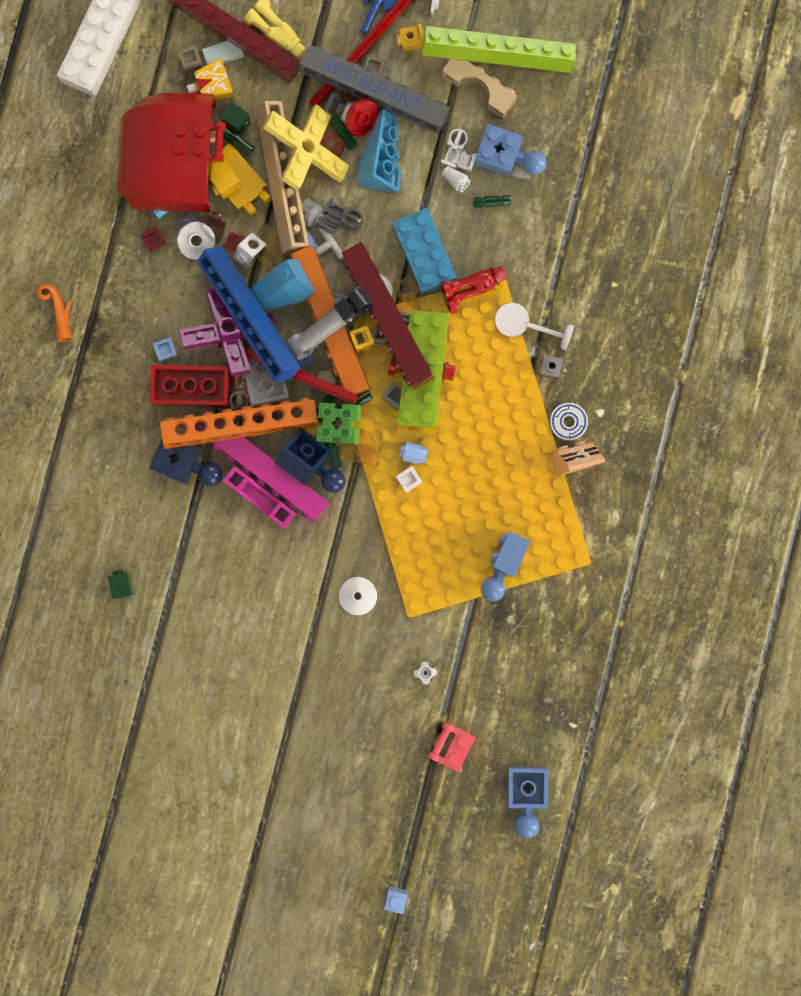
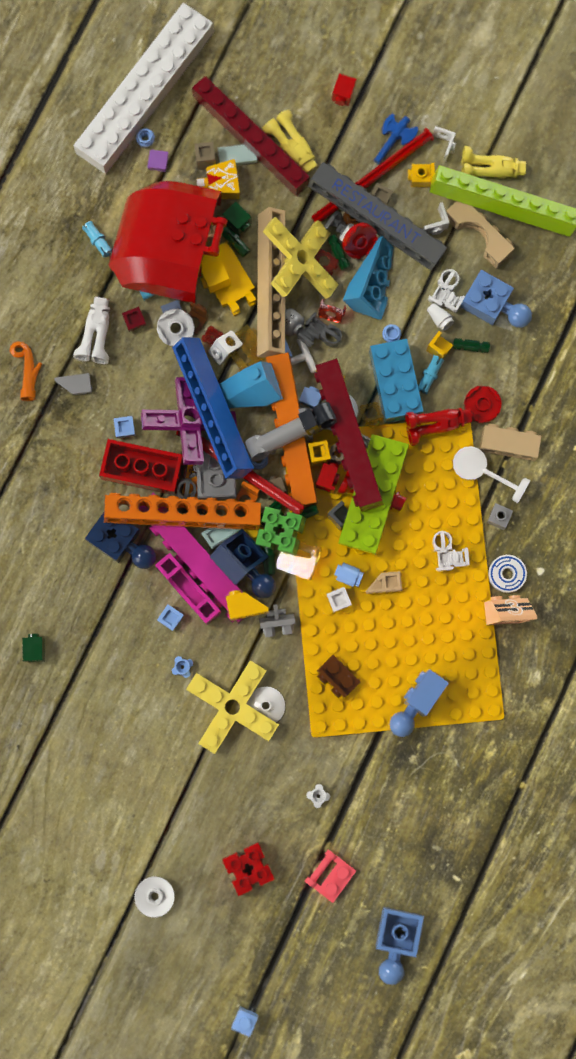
camera: 10 degrees right, 5 degrees down
none -> light grey tile [54,373,92,395]
none -> white piece [73,297,110,364]
none -> medium azure pin [82,221,113,258]
none -> white dish [135,877,174,917]
none -> light blue plate [136,128,155,147]
none -> medium lavender tile [147,150,169,172]
none -> light blue plate [157,604,184,631]
none -> light blue plate [172,656,193,678]
none -> light yellow piece [186,660,279,754]
none -> light aqua tile [201,528,241,549]
none -> red brick [222,842,275,896]
none -> yellow slope [226,590,269,621]
none -> orange bracket [236,481,260,502]
none -> light grey hips [259,604,295,637]
none -> light blue plate [299,386,321,409]
none -> red brick [316,462,340,494]
none -> reddish brown bracket [317,655,360,699]
none -> clear red piece [318,299,346,324]
none -> tan tile [366,571,402,594]
none -> light blue plate [382,324,401,342]
none -> medium azure pin [418,355,444,394]
none -> white bracket [424,202,449,235]
none -> yellow panel [426,331,453,359]
none -> white piece [432,531,470,572]
none -> light yellow piece [461,146,526,179]
none -> red tile [464,386,502,423]
none -> tan brick [479,424,541,461]

